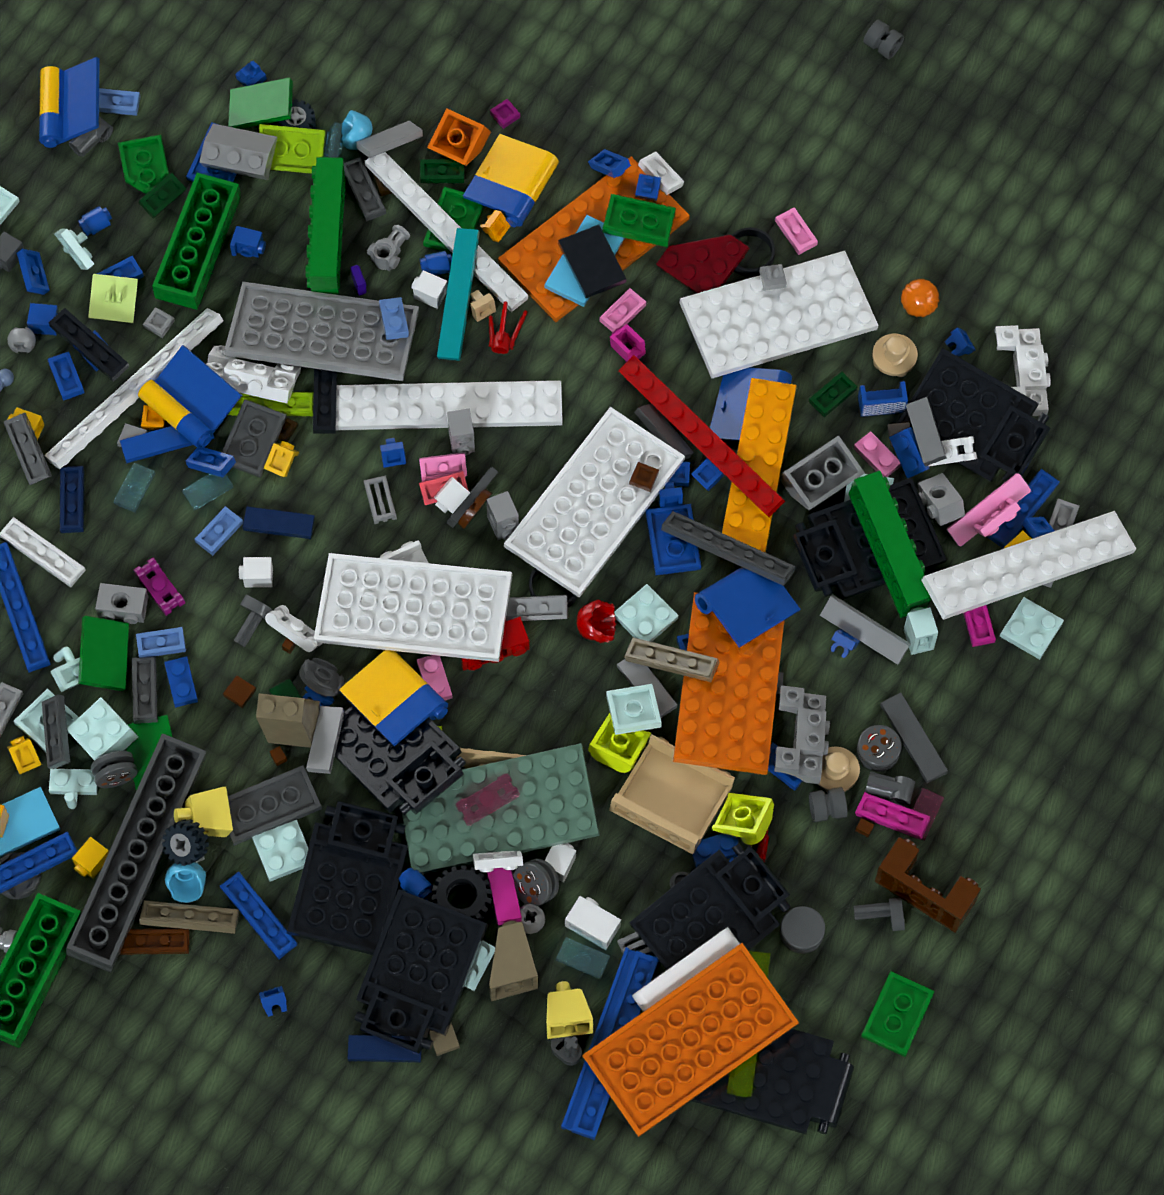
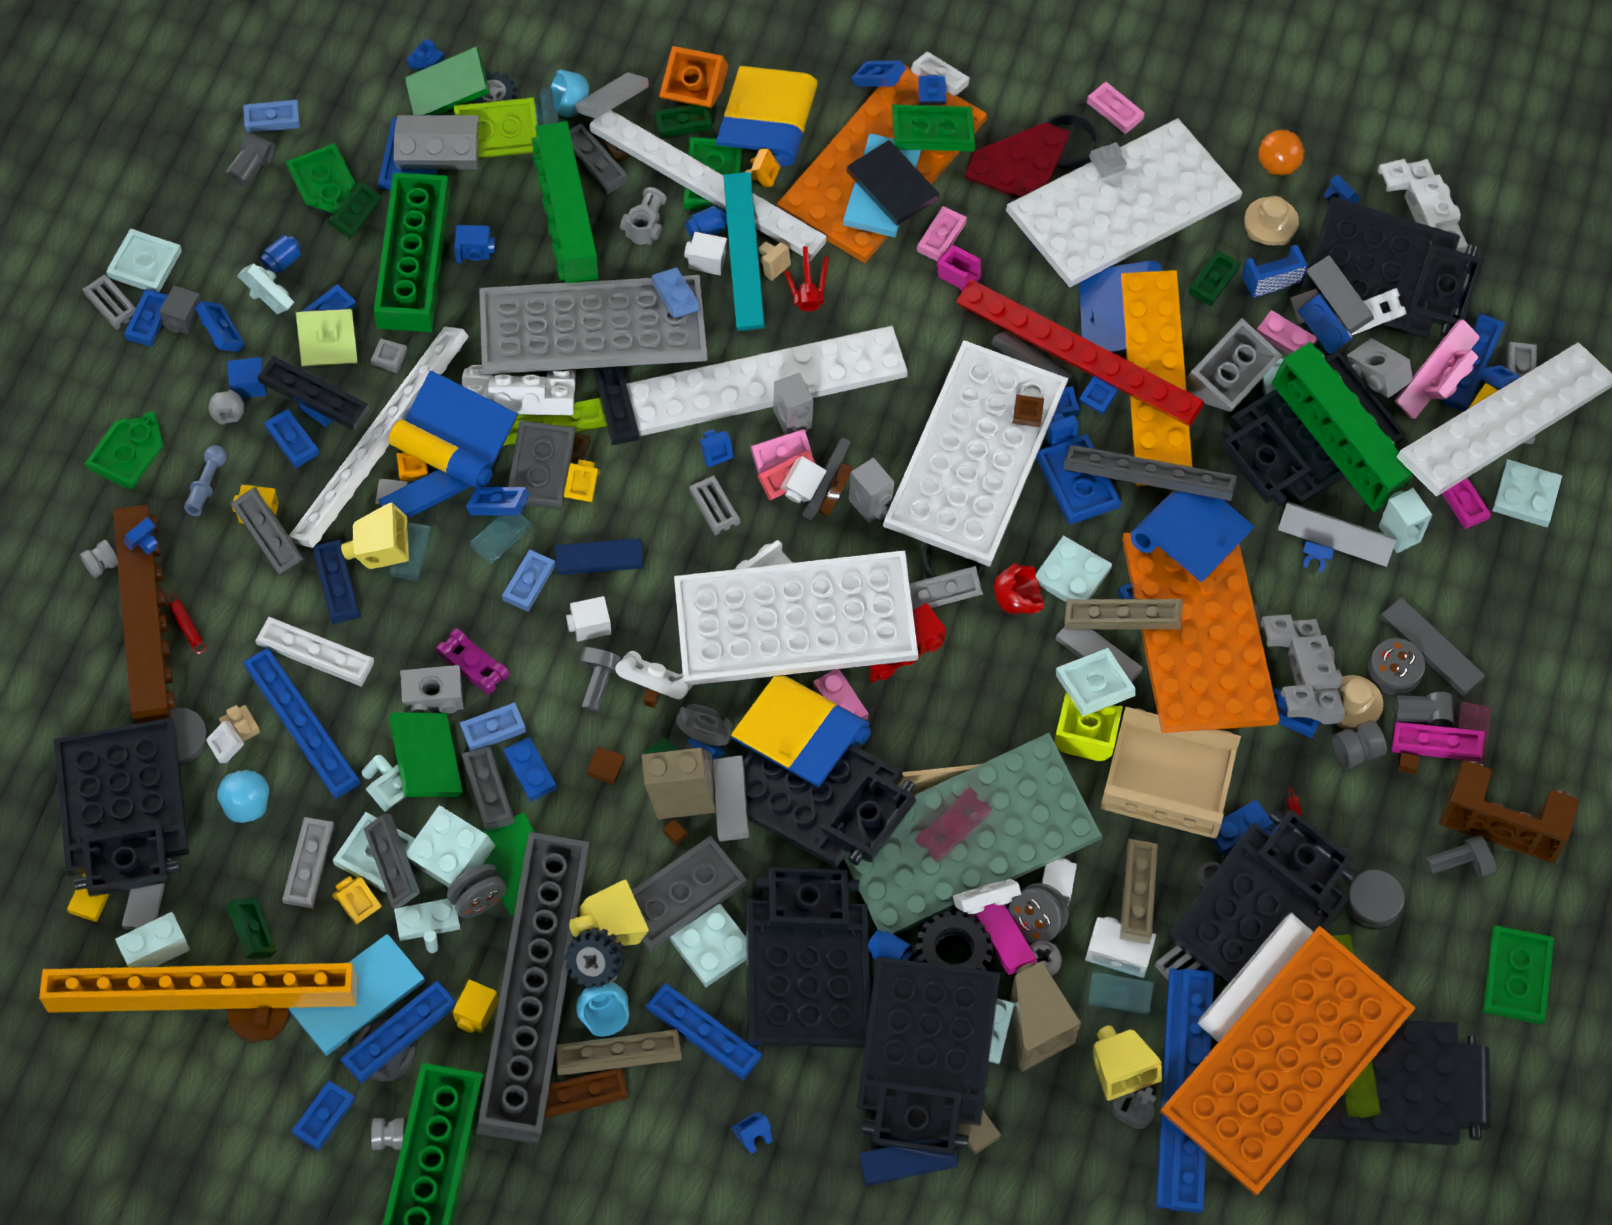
camera: 15 degrees left, 5 degrees down
blue door [39,57,99,148] -> none
dark purple tile [351,265,367,296] -> none
magenta tile [490,99,520,129] -> none
neon yellow slope [712,793,774,845] -> none
none -> light yellow torso [341,502,409,569]
none -> dark tan tile [1120,839,1158,944]

